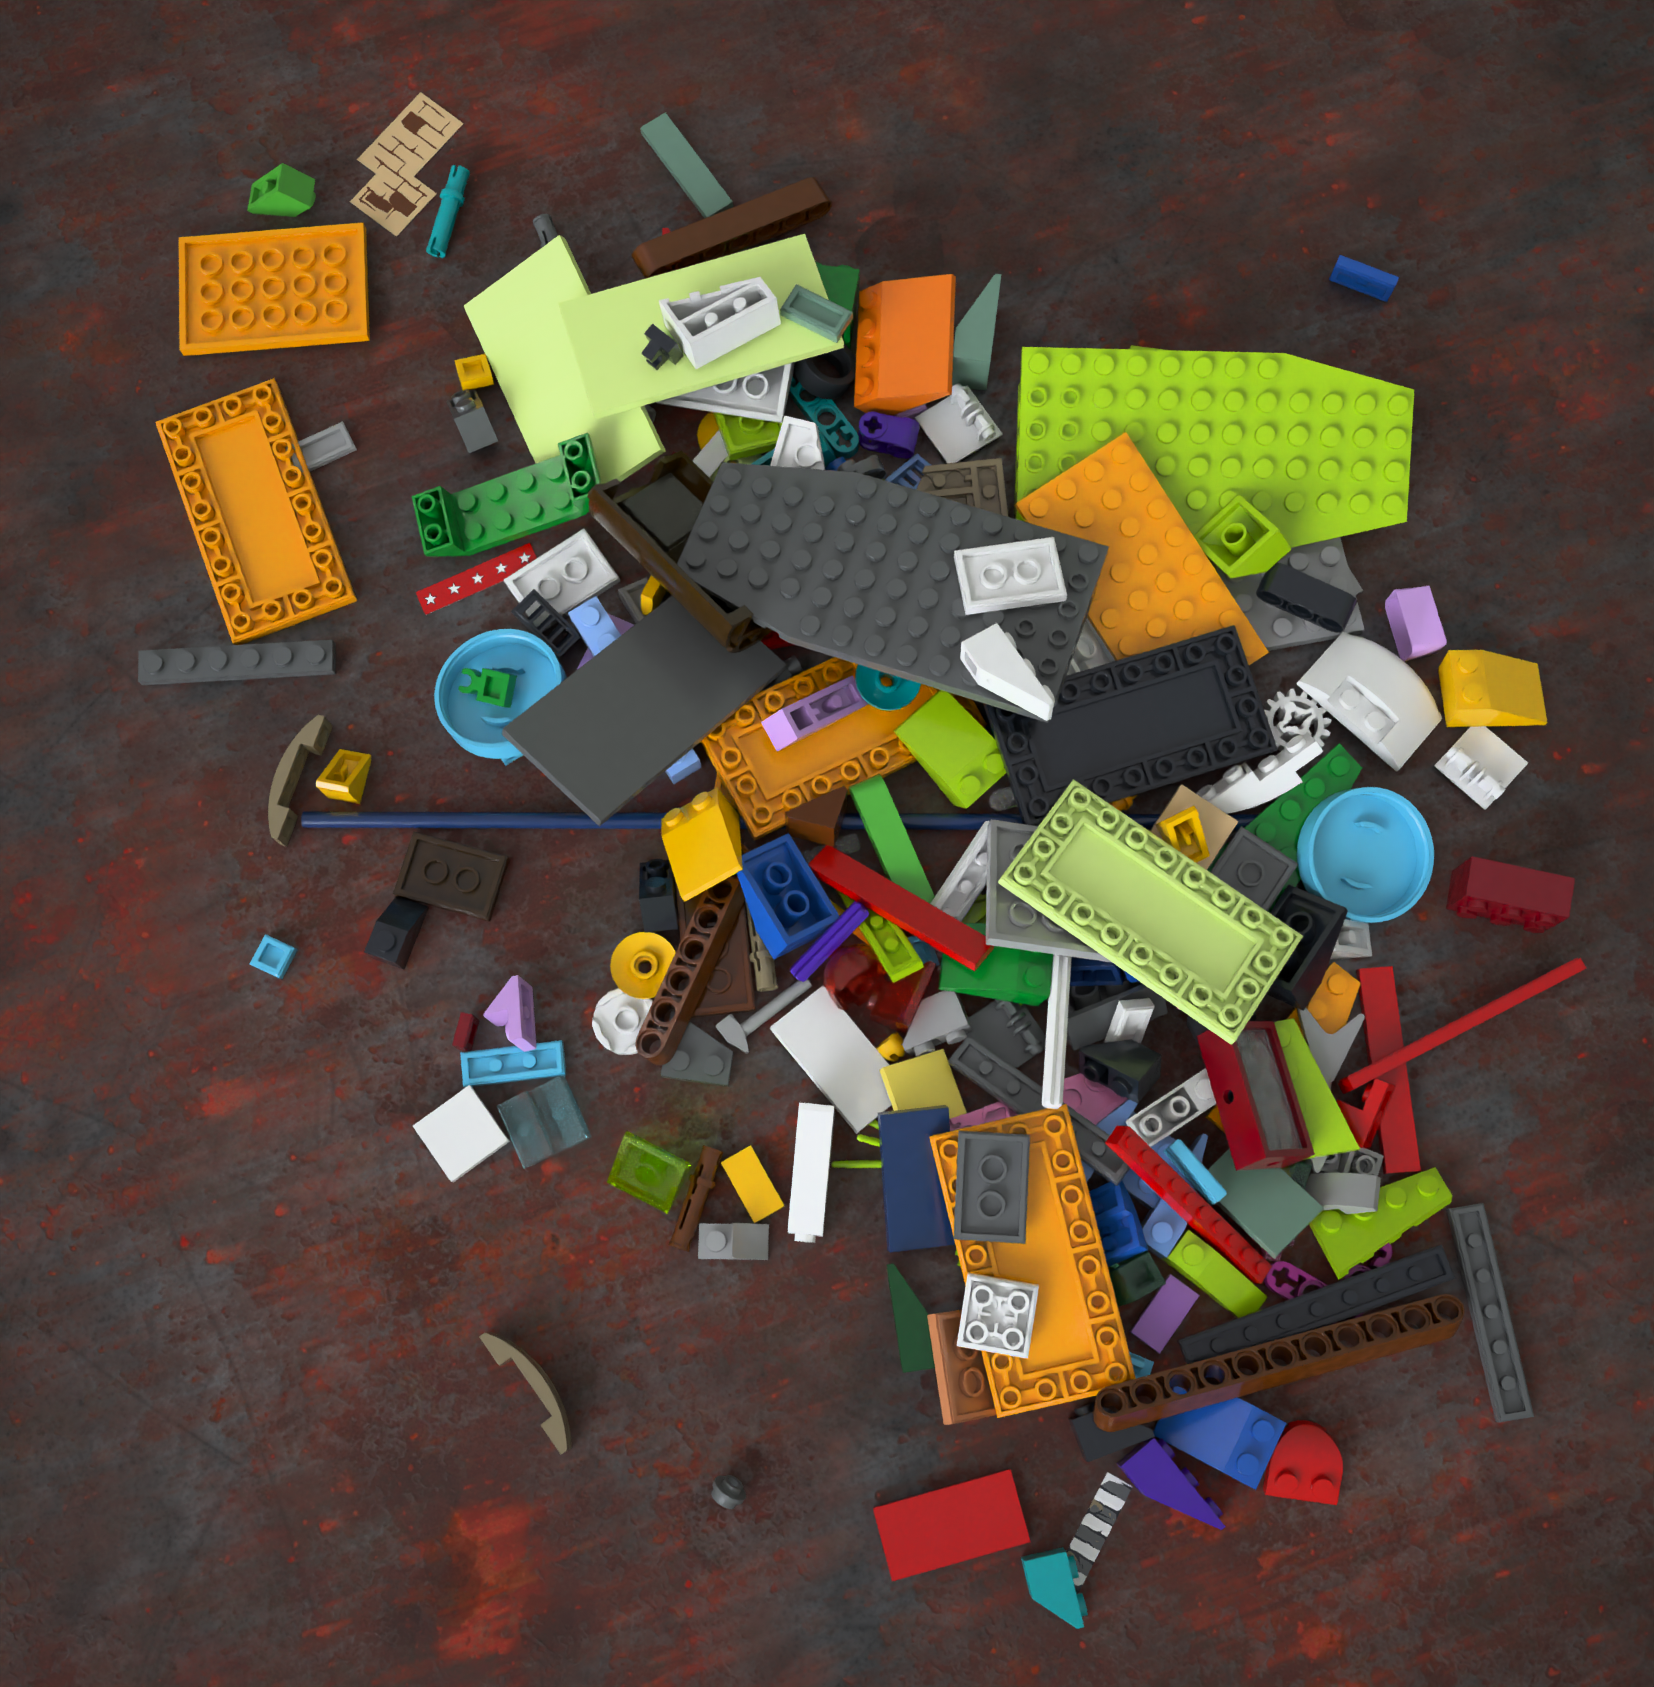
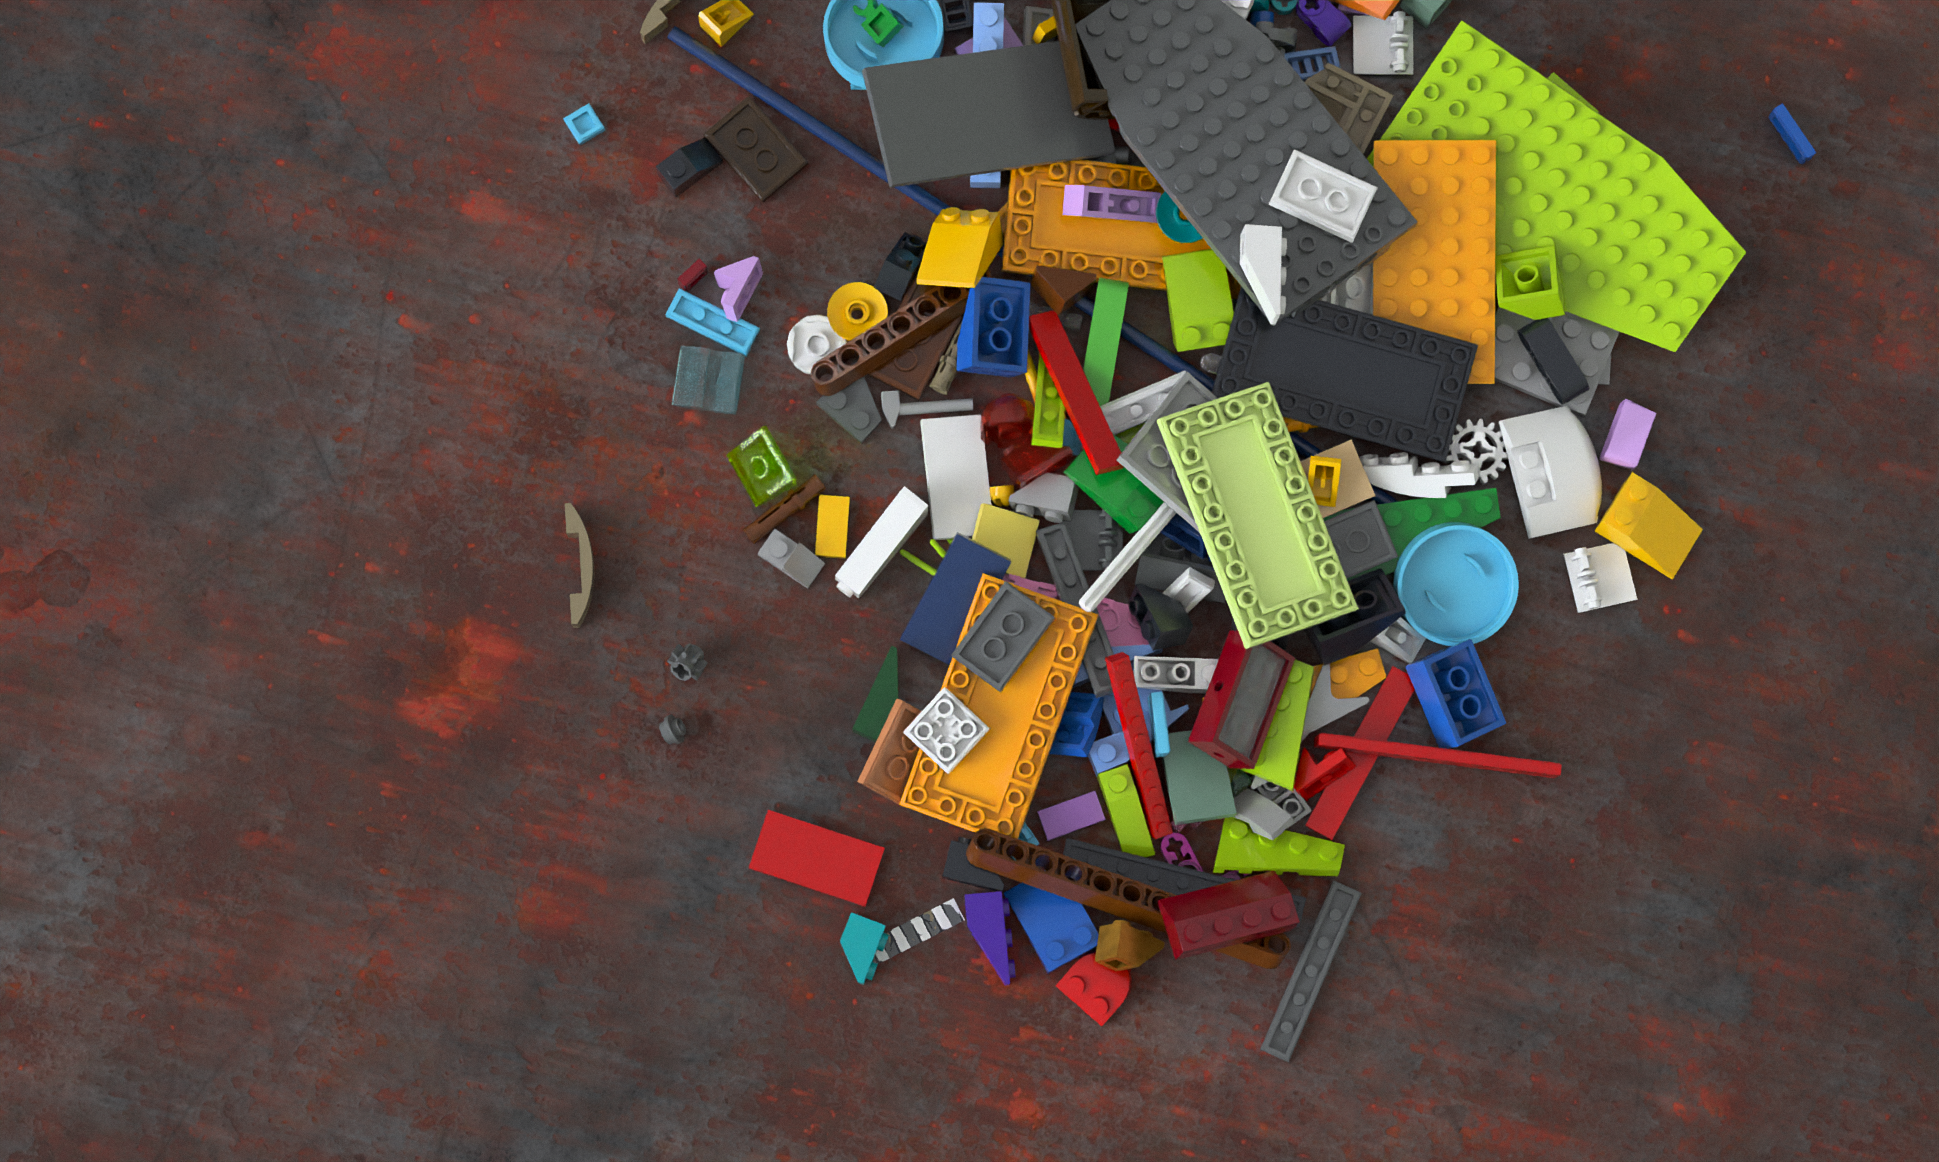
camera: 25 degrees right, 5 degrees up
white tile [413,1085,510,1182] -> none
dark purple axle [790,901,869,982] -> none
clear green slope [1108,1251,1166,1307] -> none
dark red brick [1446,856,1575,933] -> none
none -> dark grey gear [667,643,708,681]
none -> pearl gold slope [1095,920,1165,971]
none -> dark red slope [1157,871,1300,960]
none -> blue slope [1405,639,1506,749]

